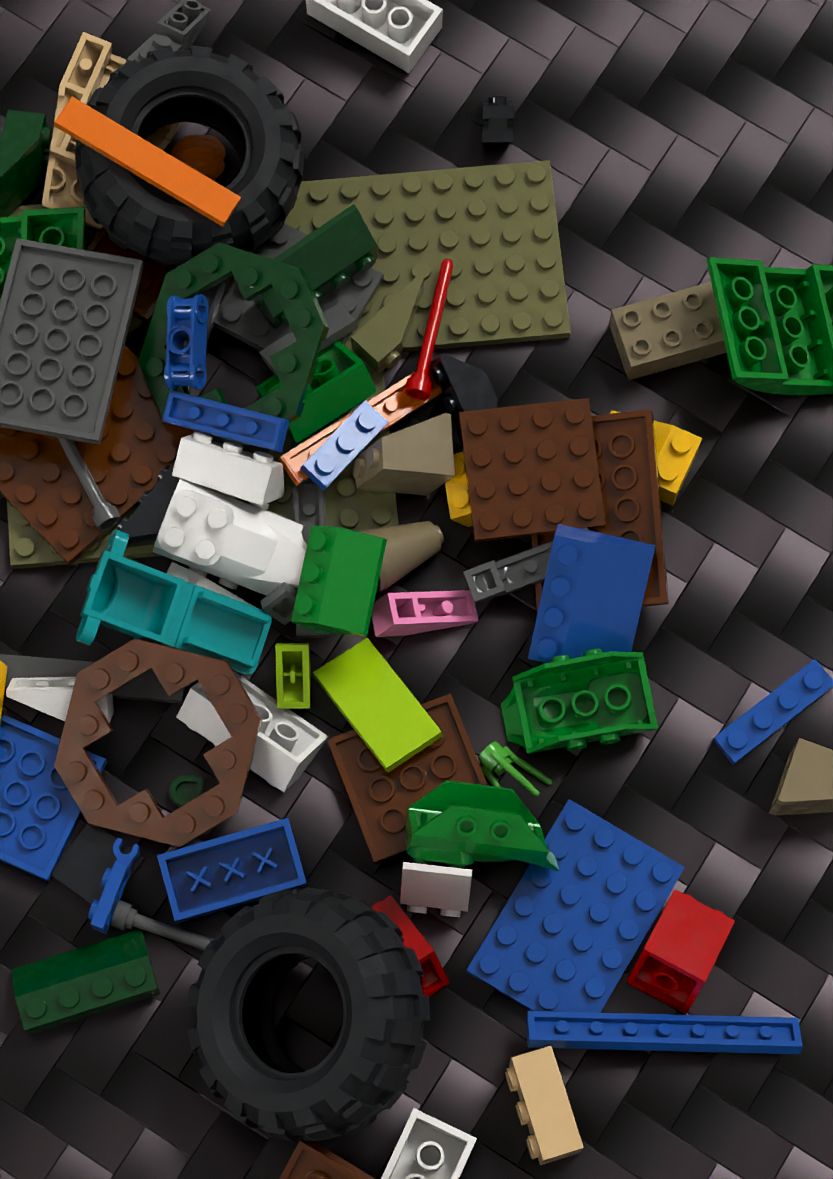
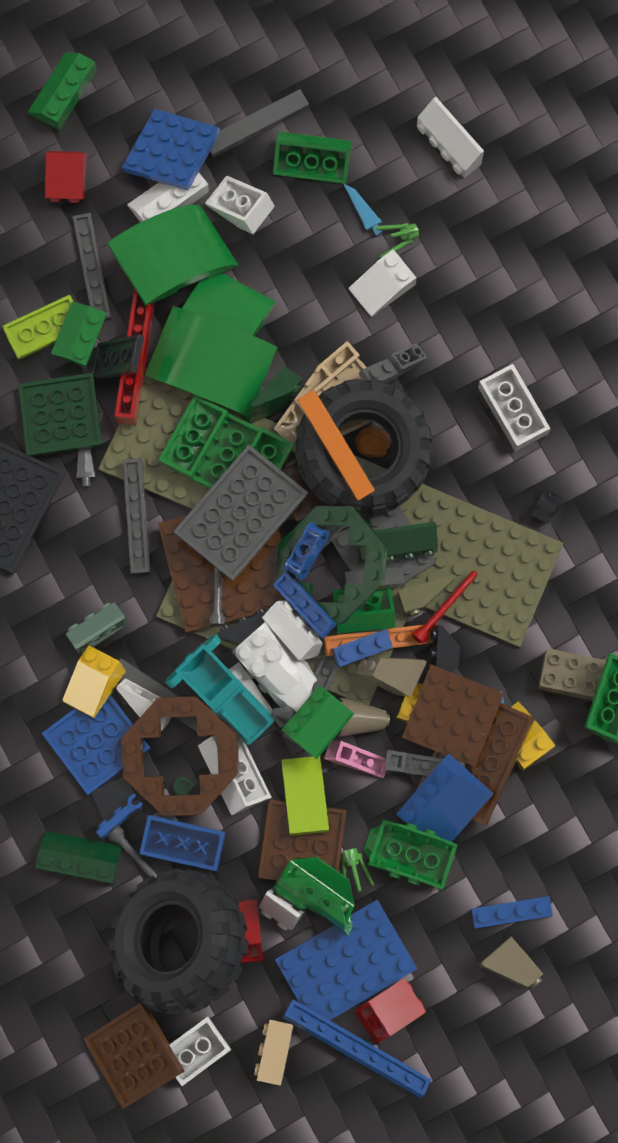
camera: 30 degrees right, 5 degrees up
lime slope [275,643,311,709] -> none

